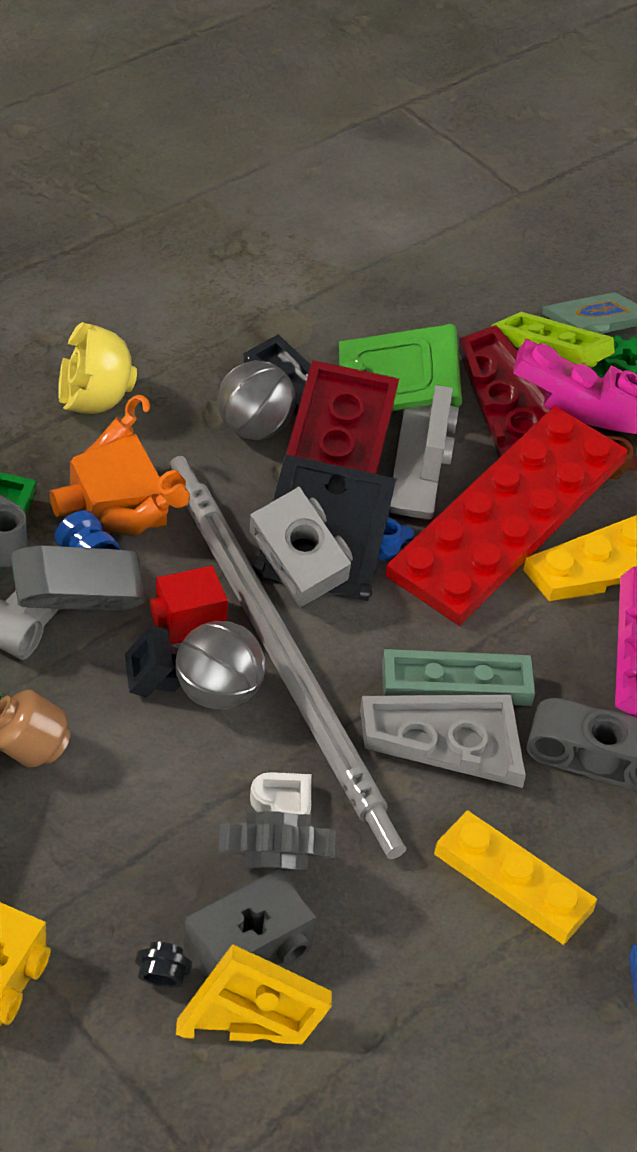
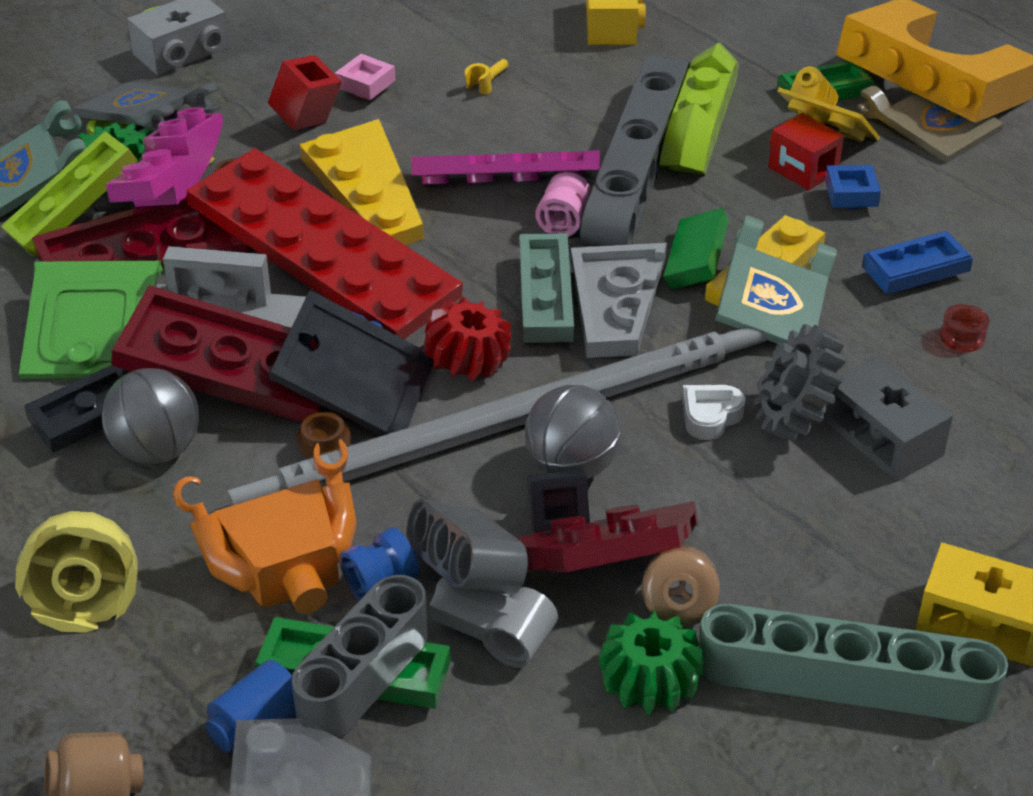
camera: 85 degrees left, 5 degrees down
black plate [135,942,192,988] -> none
red brick [149,565,228,645] -> none
yellow wing [176,944,332,1045] -> none
light grey brick [249,487,353,608] -> none
none -> reddish brown plate [296,412,351,459]
none -> red gear [424,296,511,382]
none -> dark red wing [516,501,698,572]
none -> bright pink wheel [535,172,592,237]
none -> green tile [663,207,729,290]
none -> sand green flag [715,215,837,344]
none -> blue plate [862,231,973,295]
none -> clear red bush [940,304,990,352]

